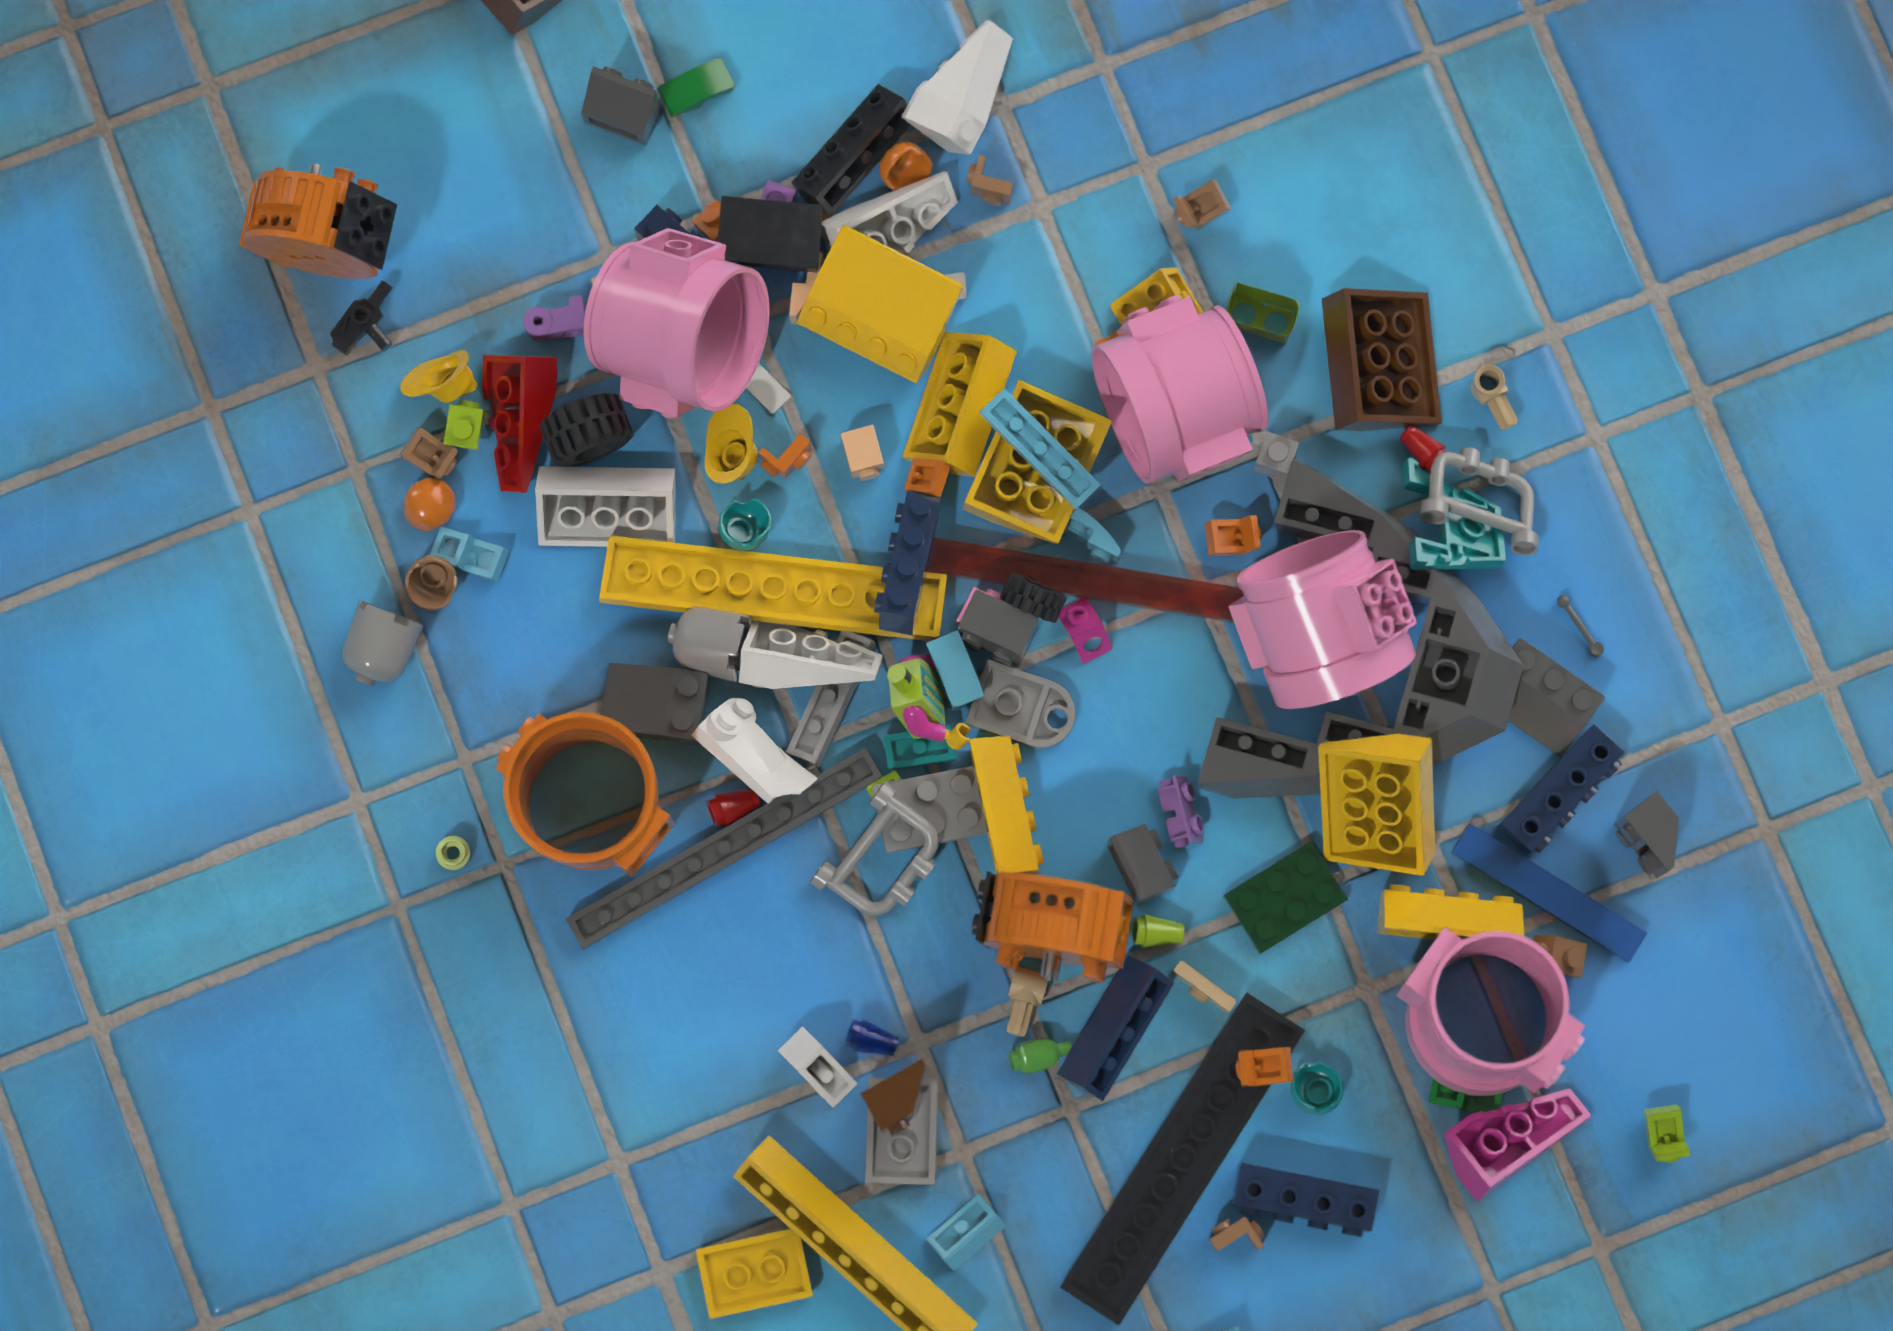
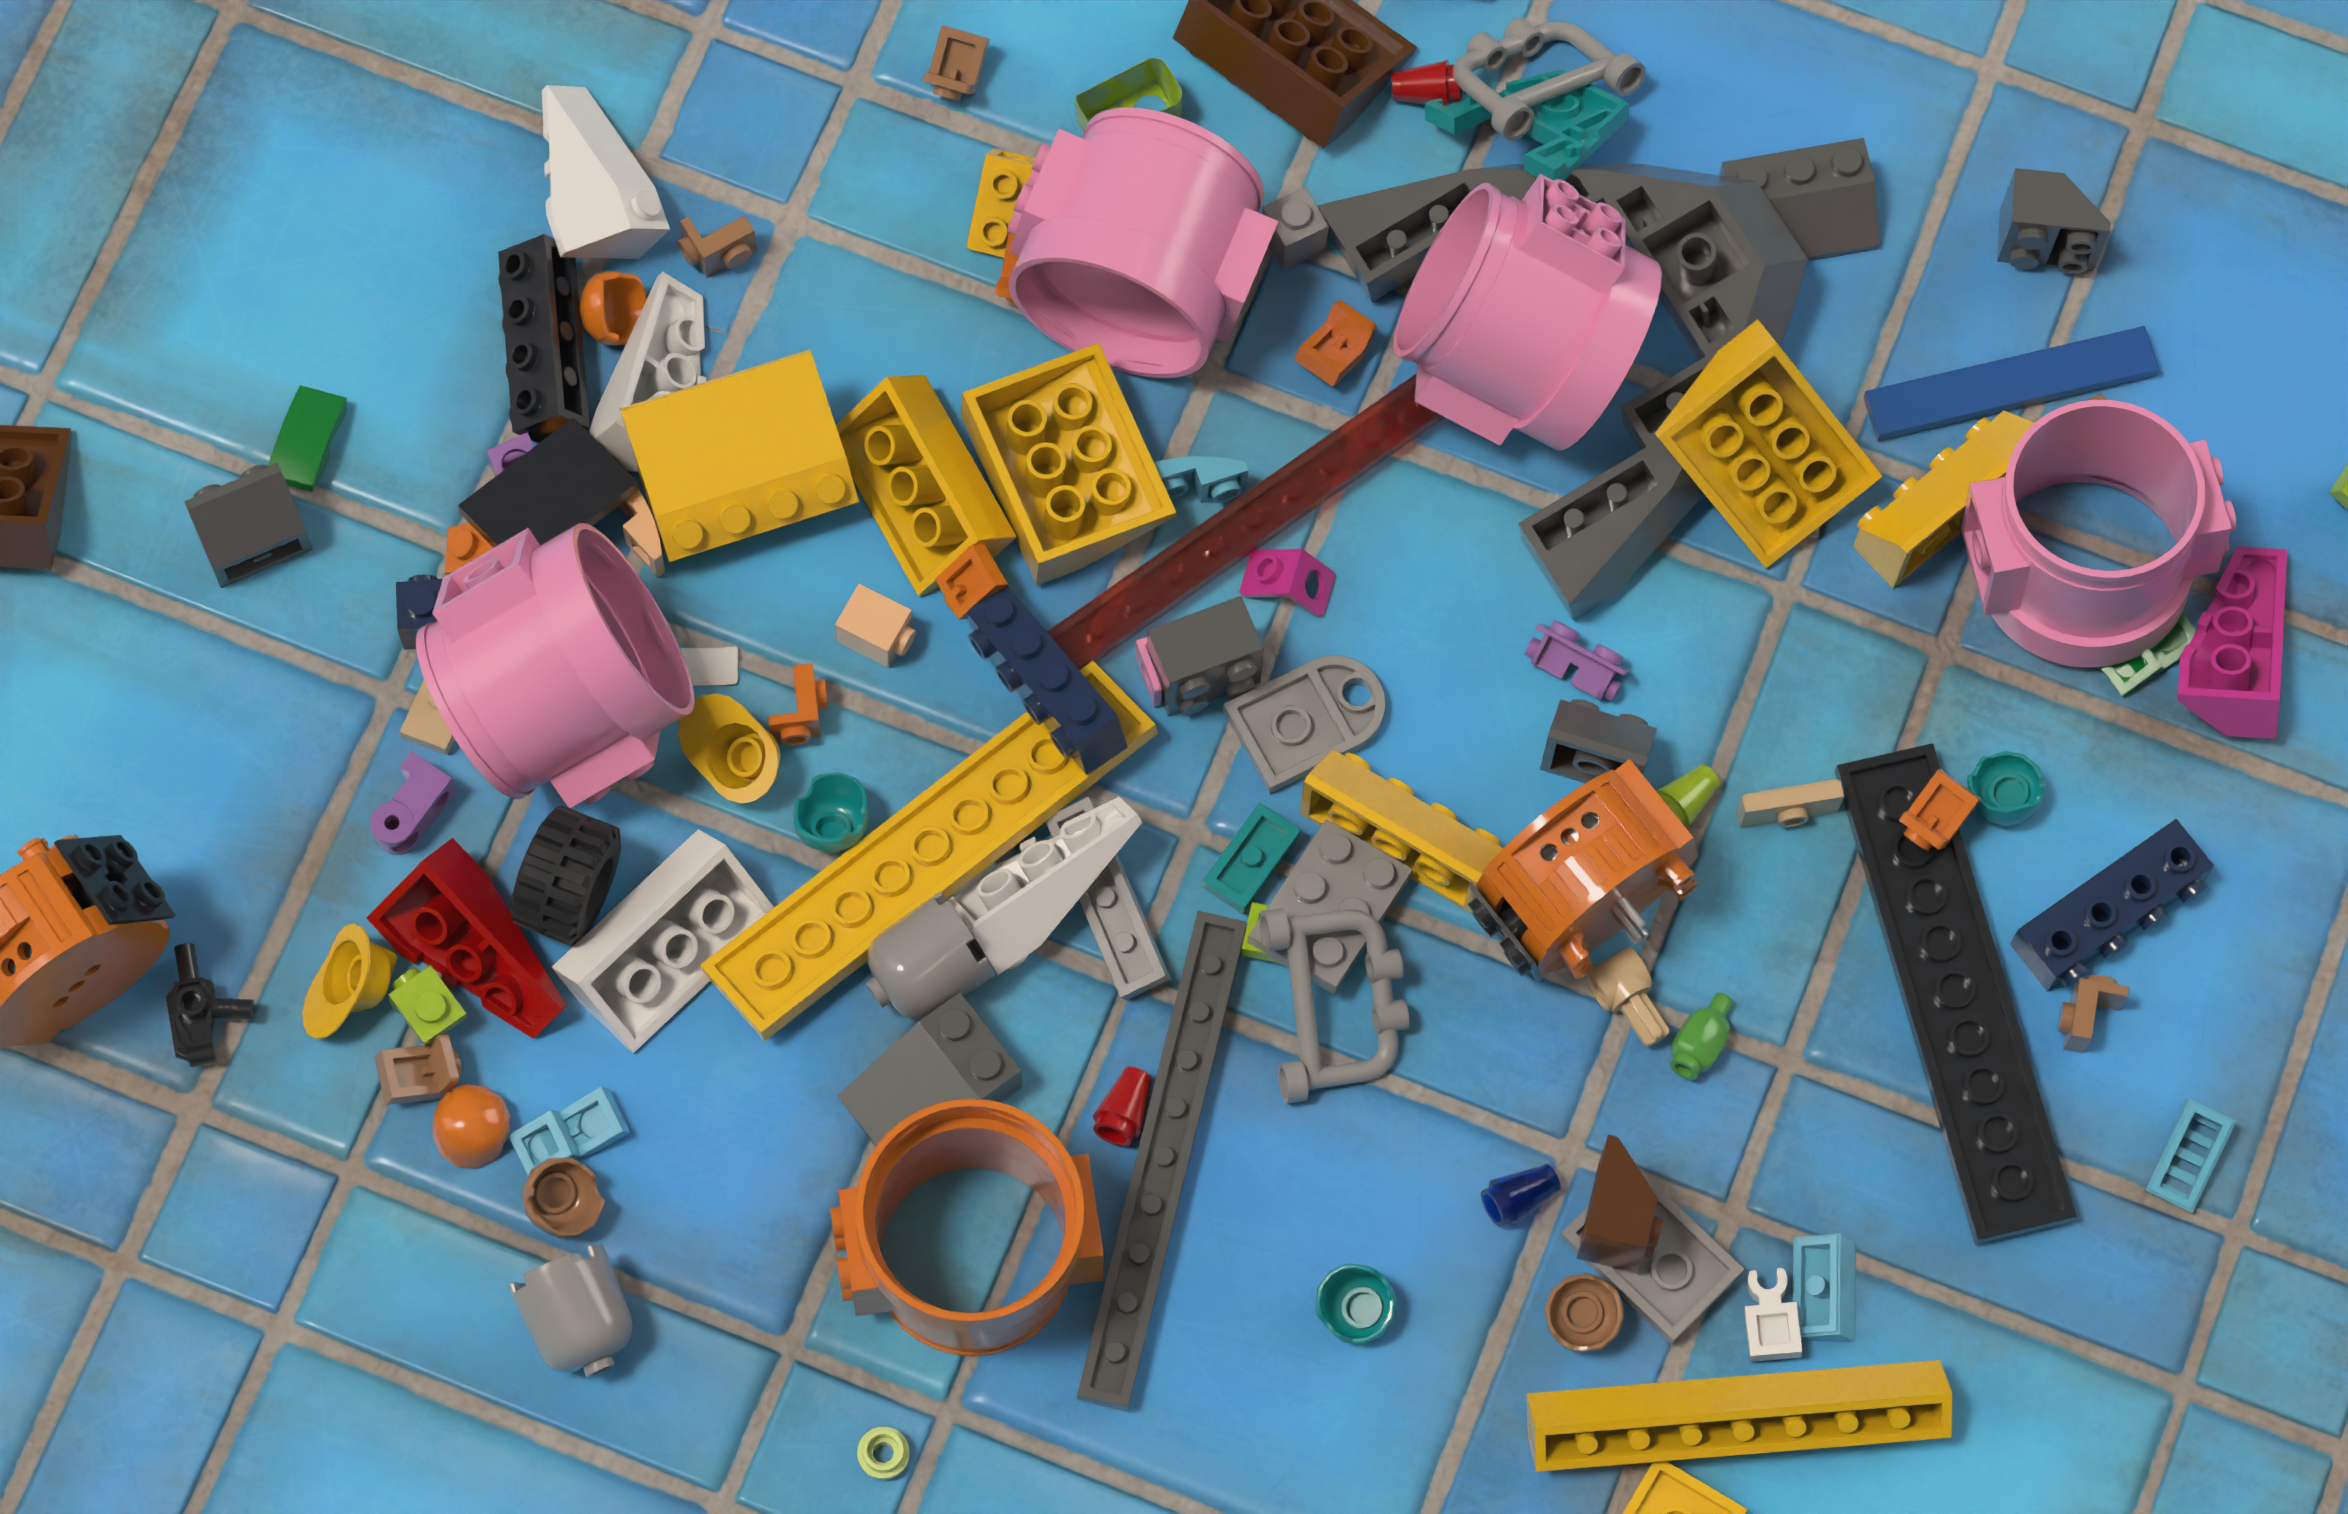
camera: 50 degrees left, 10 degrees down
white slope [691,698,818,804] -> none
white slope [778,1026,858,1108] -> none
torso [887,655,970,750] -> none
medium azure slope [926,630,984,710] -> none
medium azure plate [979,388,1101,510] -> none
black tyre [1000,572,1067,623] -> none
dark blue brick [1057,955,1175,1101] -> none
dark green plate [1223,841,1348,955] -> none
dark blue brick [1497,724,1624,855] -> none
dark grey hinge [1557,595,1604,656] -> none
none -> teal hair [1316,1263,1397,1344]
none -> medium nougat hair [1544,1273,1624,1353]
none -> white plate [1744,1268,1802,1362]

